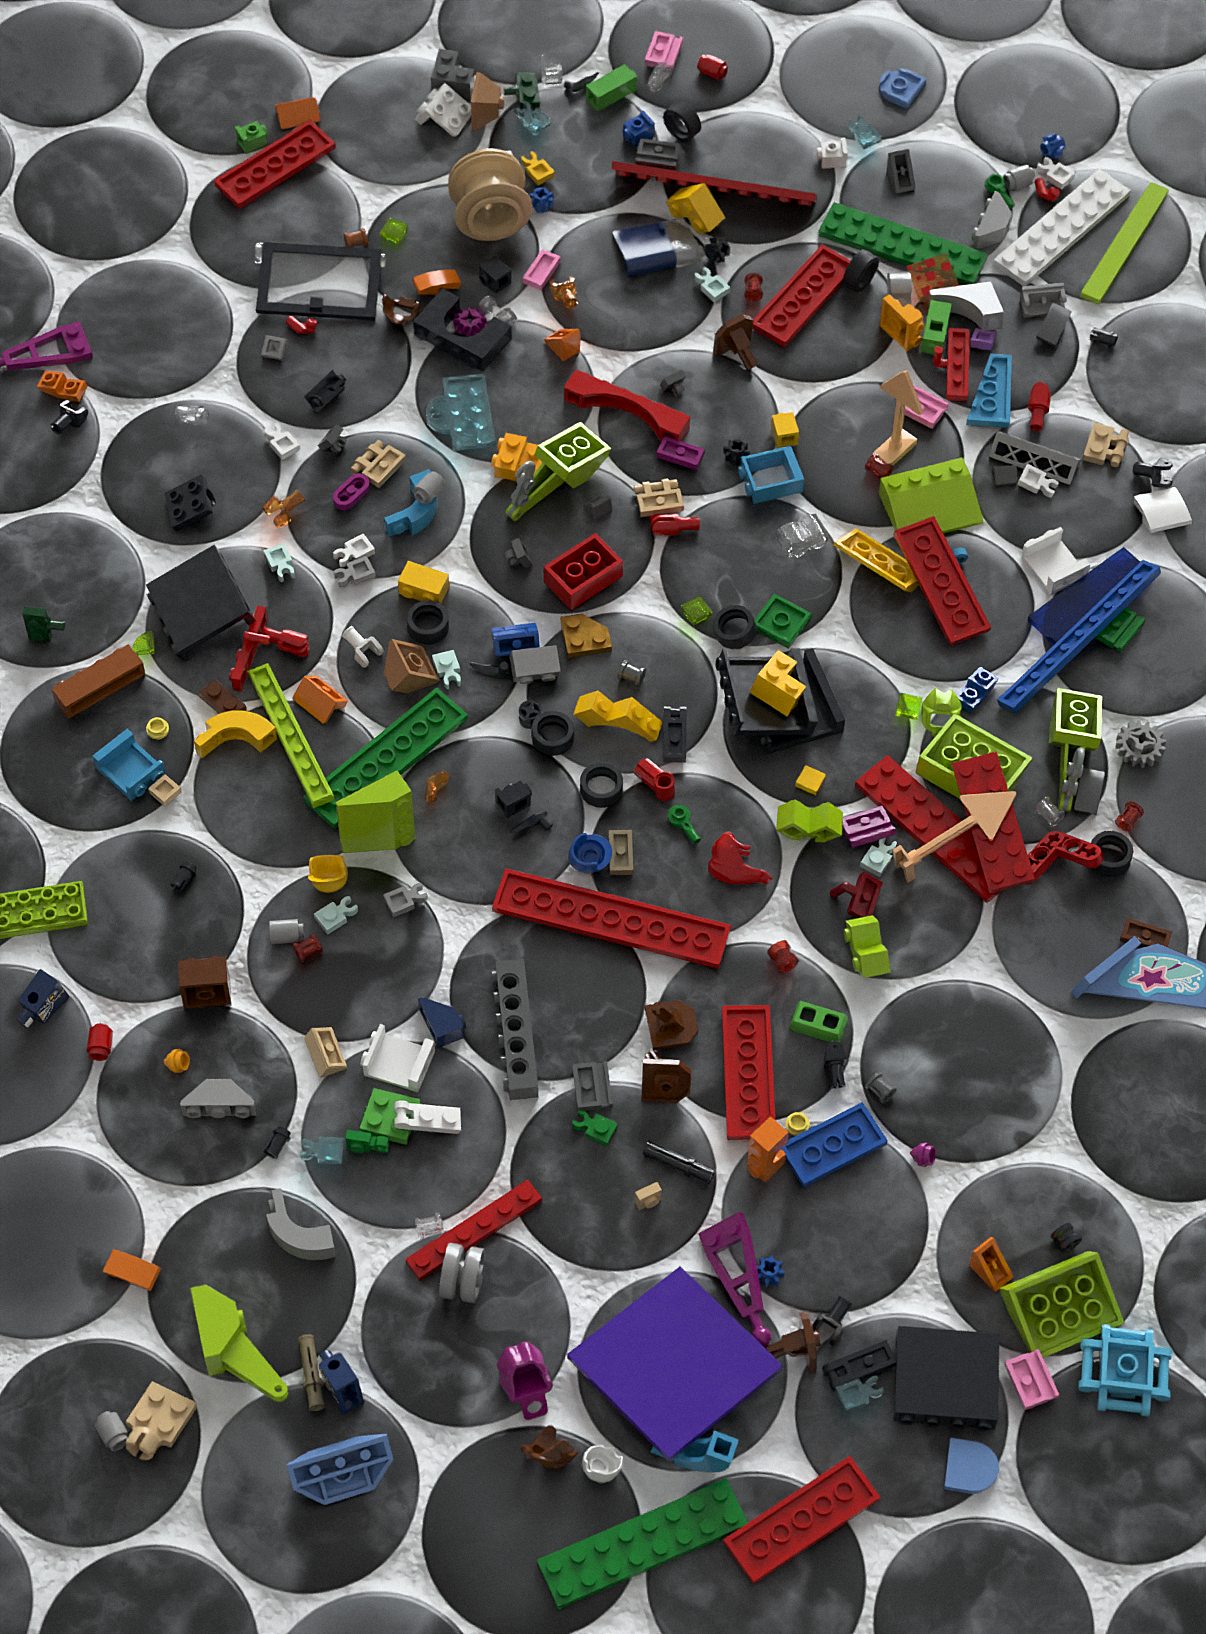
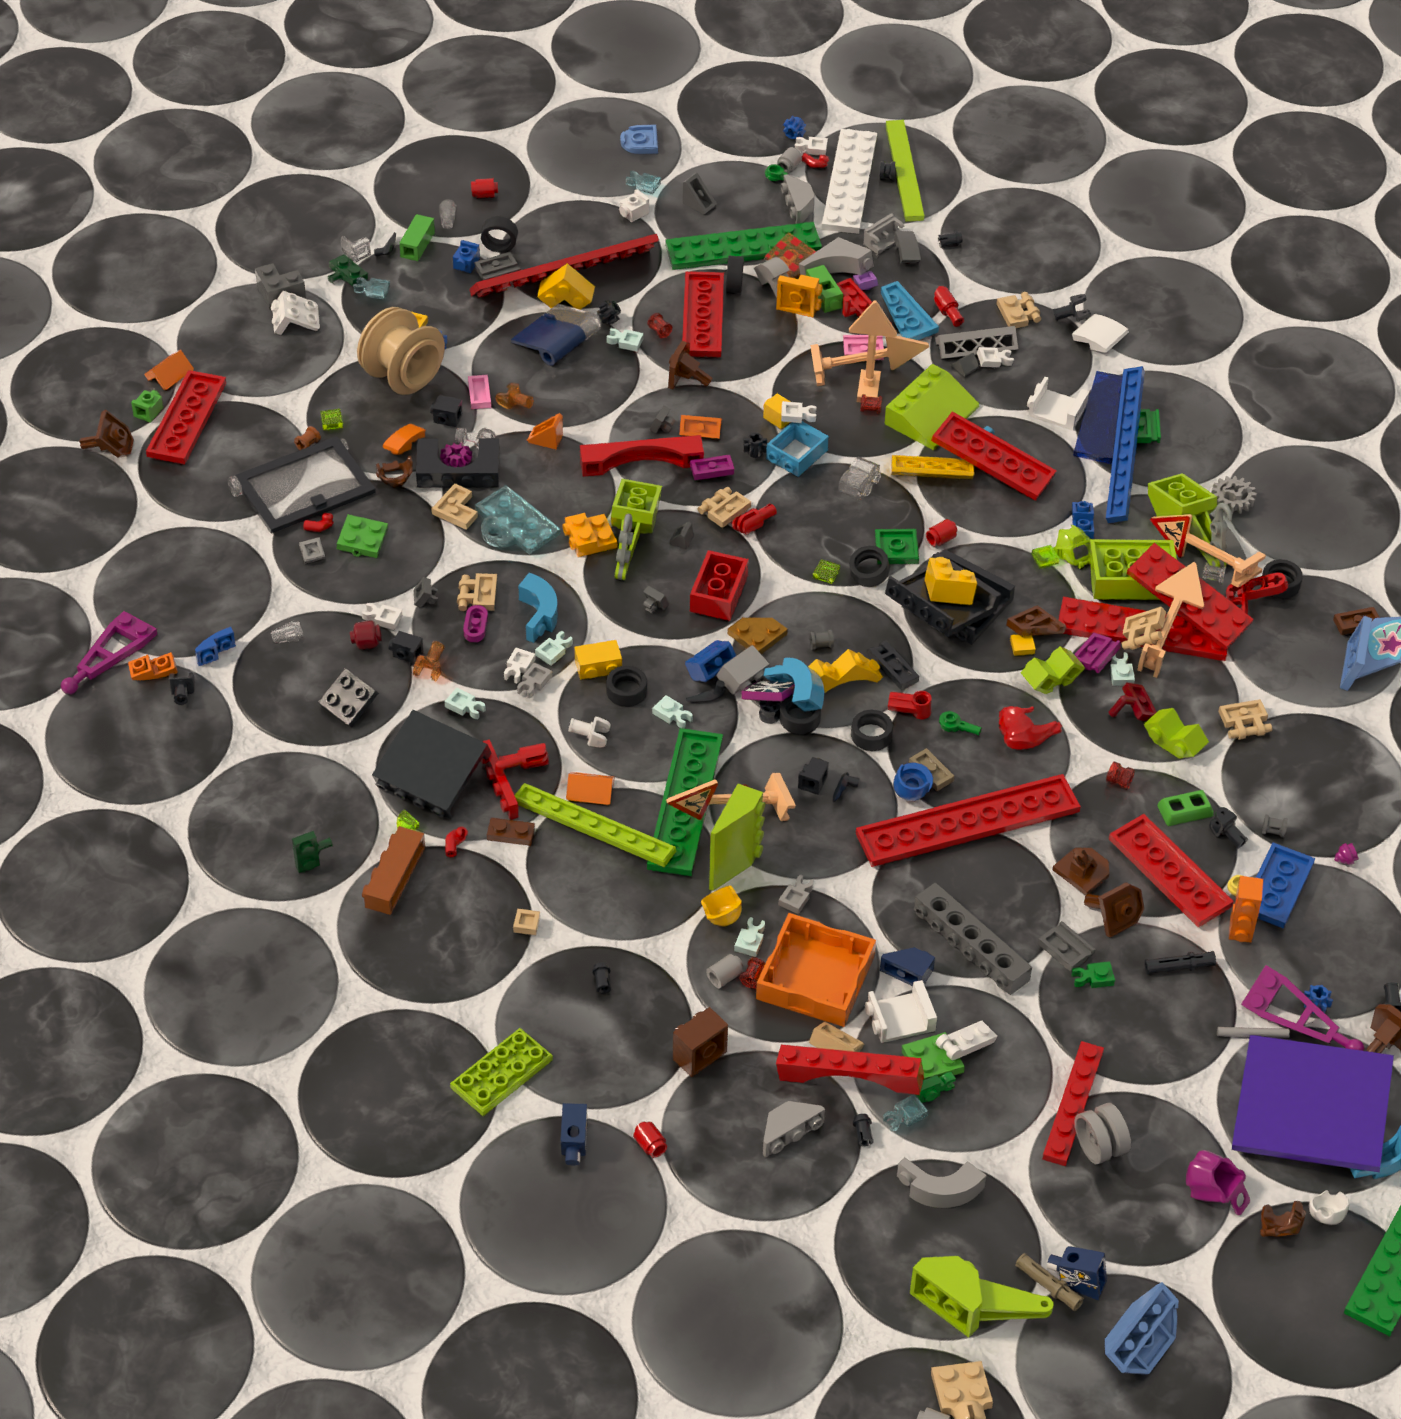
camera: 35 degrees left, 10 degrees down
dark azure panel [93,729,166,801] -> none
orange slope [103,1249,161,1291] -> none
light yellow plate [146,717,169,740] -> none
light orange plate [164,1049,190,1073] -> none
yellow arch [194,710,277,758] -> none
black hinge [304,370,346,413] -> none
medium nougat slope [384,639,440,694] -> none
light grey brick [413,472,445,504] -> none
clear bush [415,1212,444,1240] -> none
medium nougat slope [471,72,505,131] -> none
tan plate [635,1182,662,1210] -> none
bright pink plate [645,31,683,71] -> none
clear red bush [1115,801,1144,832] -> none
none -> reddish brown piece [79,409,134,458]
none -> blue slope [195,627,236,666]
none -> bright green plate [337,514,388,558]
none -> dark red head [350,620,382,650]
none -> black brick [388,631,424,667]
none -> tan plate [432,484,478,530]
none -> red arm [445,826,468,858]
none -> light aqua plate [535,631,573,666]
none -> light nougat piece [666,773,796,821]
none -> orange panel [679,415,722,439]
none -> tile [741,681,795,701]
none -> orange tile [756,913,876,1027]
none -> dark azure arch [764,658,824,711]
none -> red arch [776,1044,924,1095]
none -> white plate [781,401,816,423]
none -> light nougat piece [810,336,929,386]
none -> black wheel [879,161,896,180]
none -> red brick [926,519,958,546]
none -> reddish brown wing [1006,605,1066,636]
none -> tan plate [1122,607,1166,650]
none -> light nougat piece [1150,514,1266,587]
none -> light grey bar [1217,1027,1289,1038]
none -> tan plate [1218,699,1272,740]

